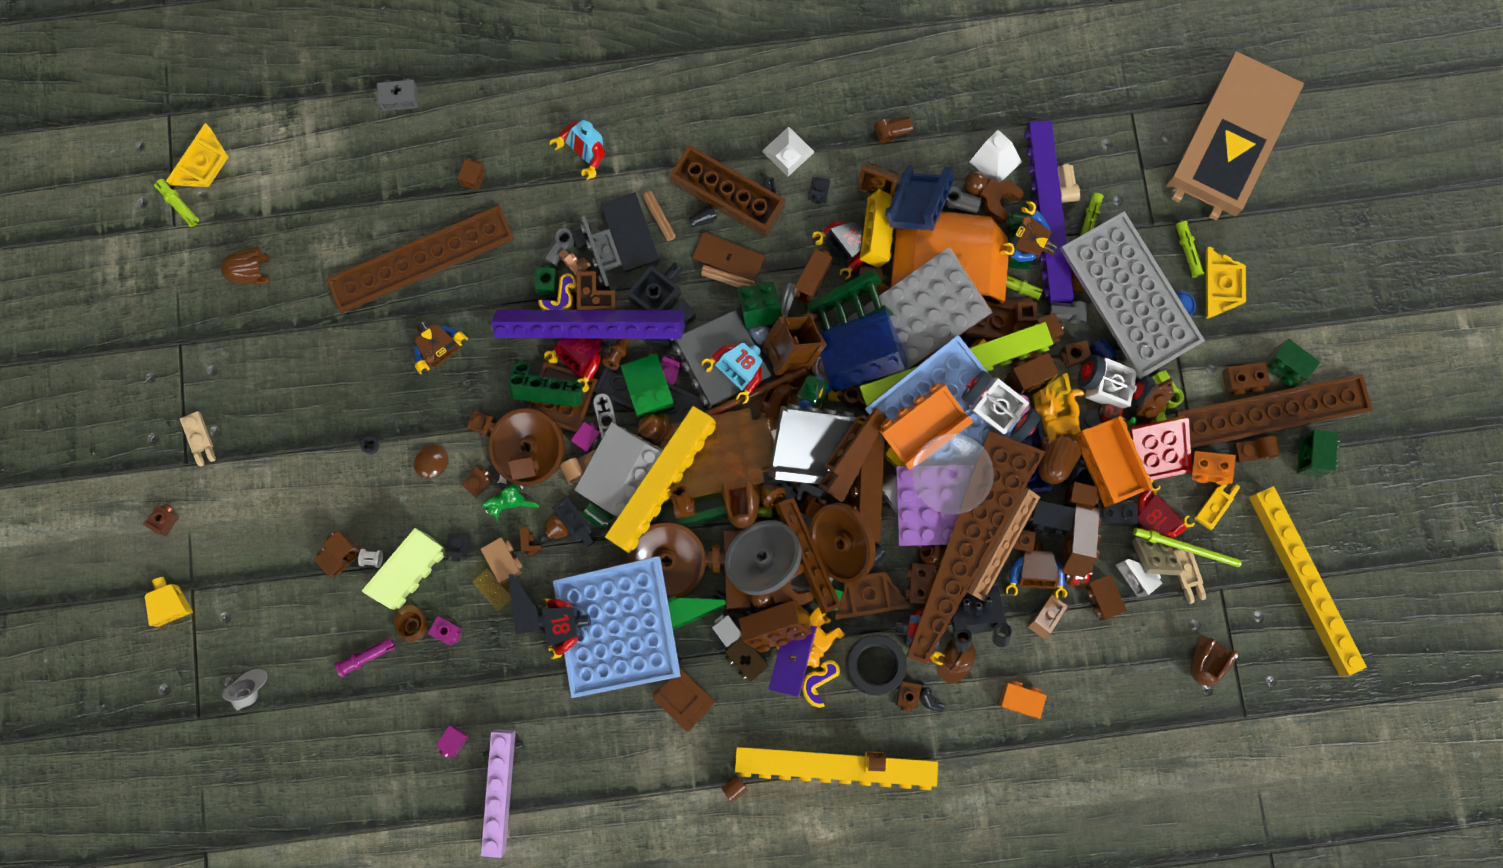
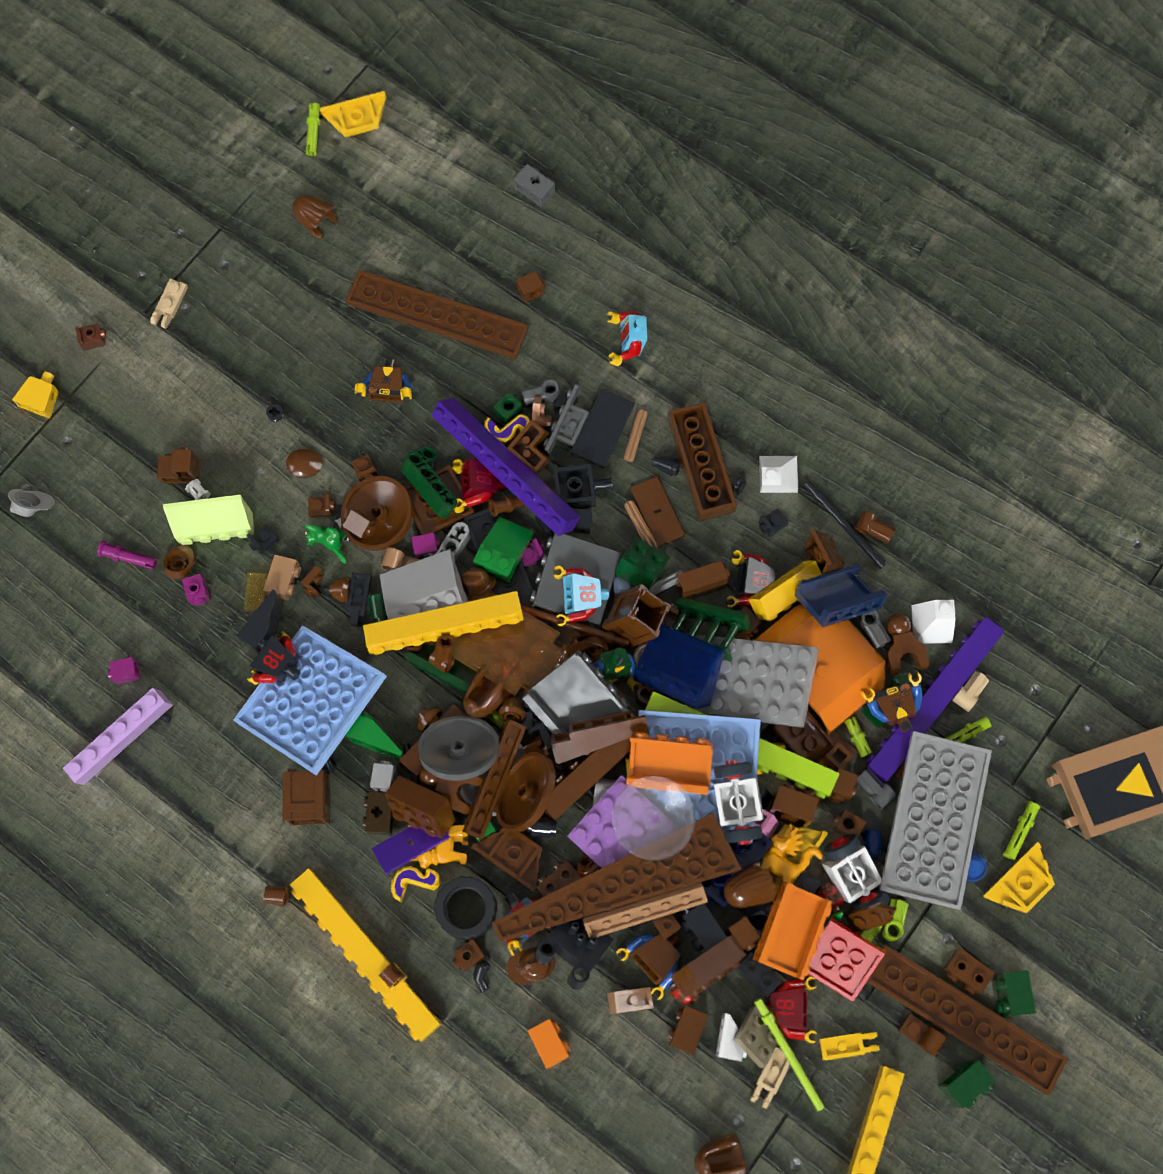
camera: 45 degrees right, 5 degrees down
reddish brown dish [627,521,705,599] -> none
orange brick [1192,451,1236,485] -> none
none -> black bar [804,481,886,569]

